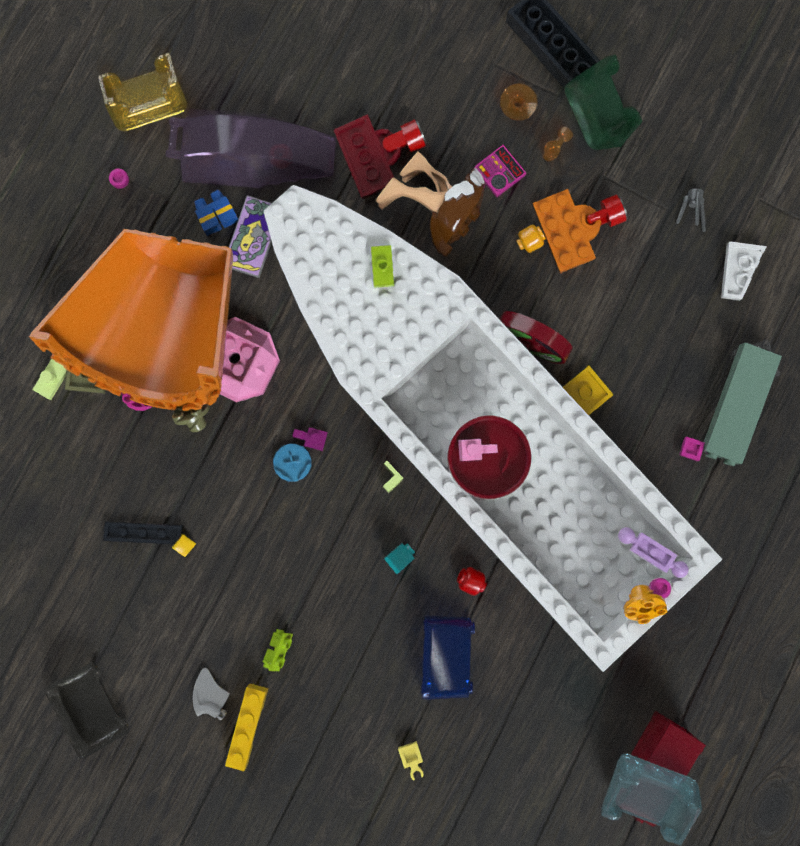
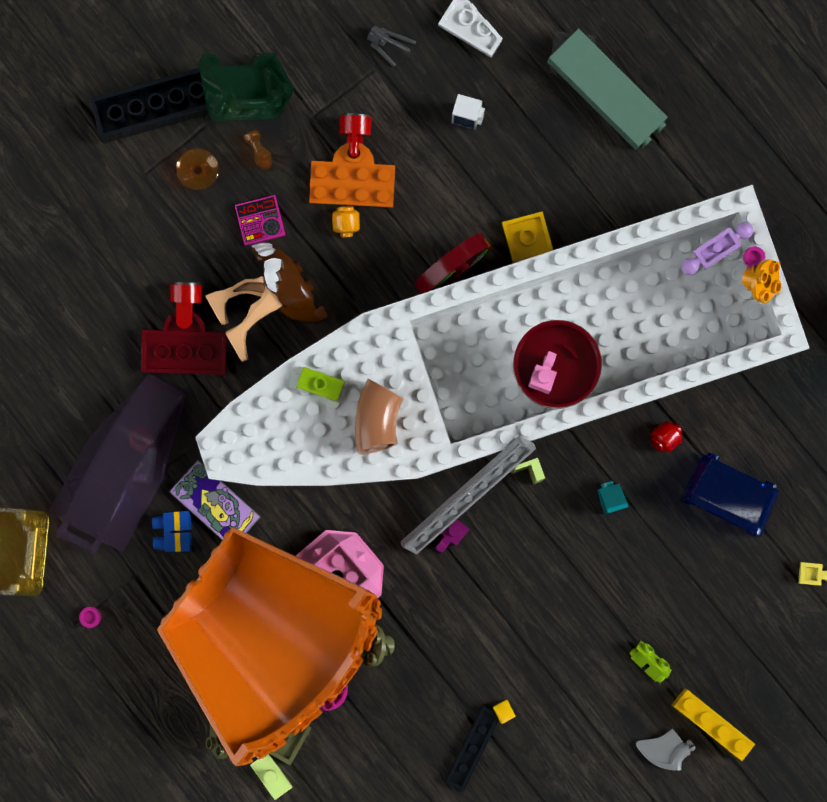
camera: 60 degrees left, 0 degrees up
dark azure tile [273,444,311,482] -> none
dark pink plate [679,437,705,461] -> none
none -> nougat brick [355,378,404,455]
none -> light grey tile [400,435,536,554]
none -> white brick [452,94,485,130]

